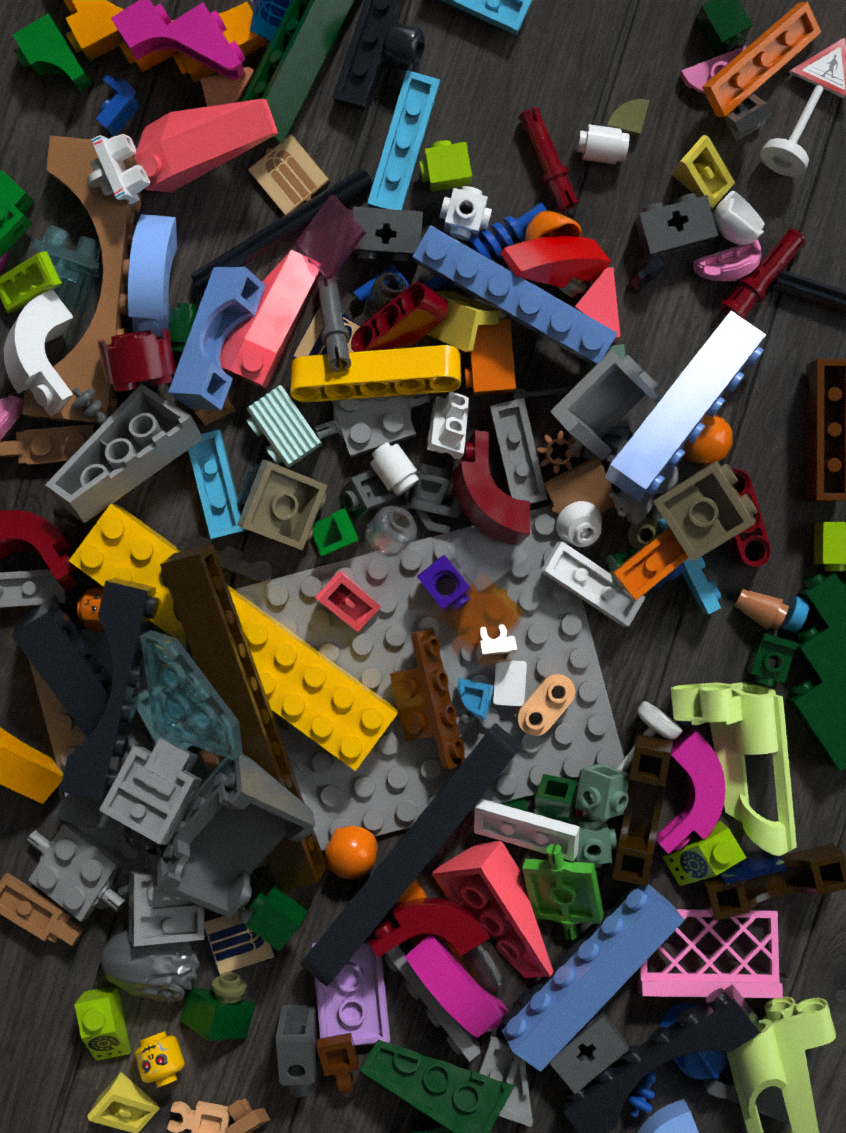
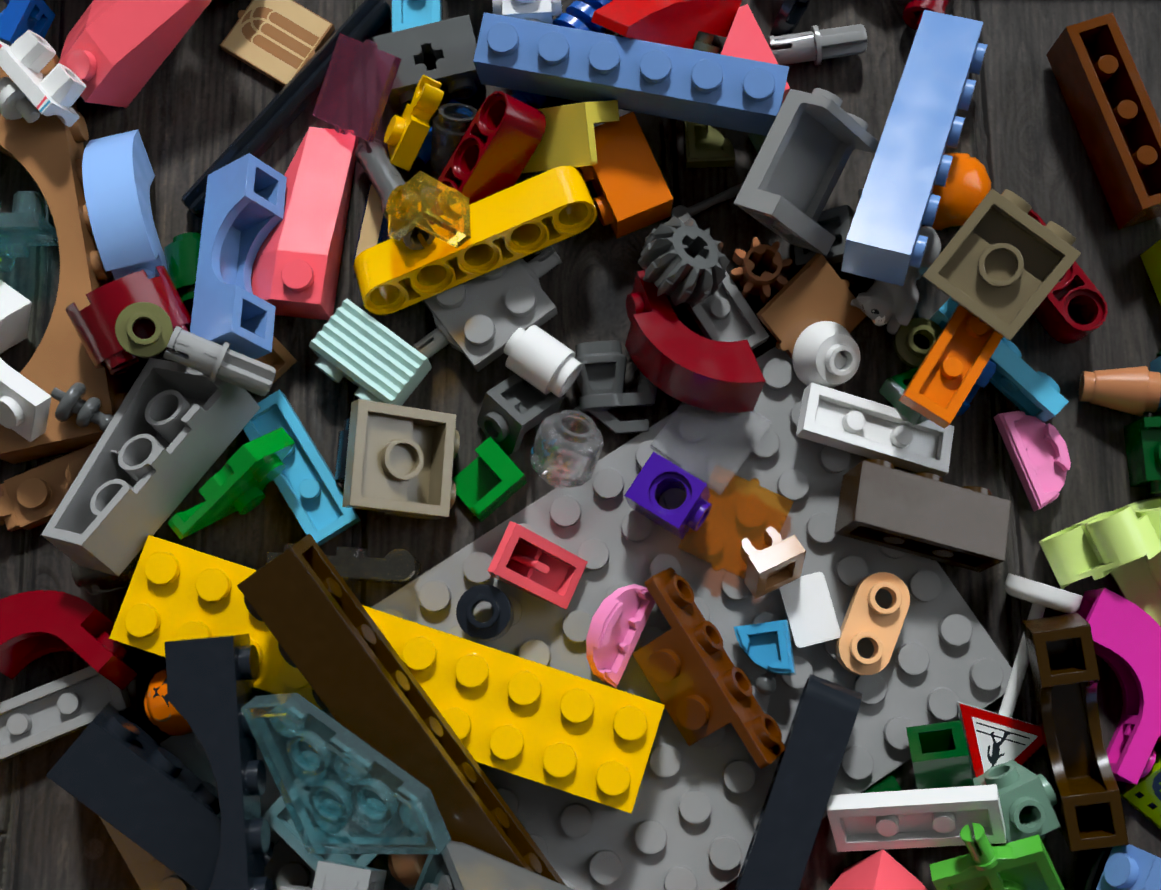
camera: 15 degrees left, 10 degrees down
white hips [427,392,469,460] -> none
sand green brick [575,764,630,822] -> none
none -> olive plate [115,302,173,358]
none -> light grey axle [163,326,276,396]
none -> green wing [167,427,295,540]
none -> yellow plate [384,75,444,171]
none -> clear yellow bracket [386,171,471,248]
none -> black brick [456,584,514,641]
none -> bright pink plate [586,584,655,689]
none -> dark grey gear [638,216,730,307]
none -> olive tile [683,121,736,168]
none -> light grey axle [768,24,868,65]
none -> brick [834,459,1011,573]
none -> bright pink plate [993,411,1071,511]

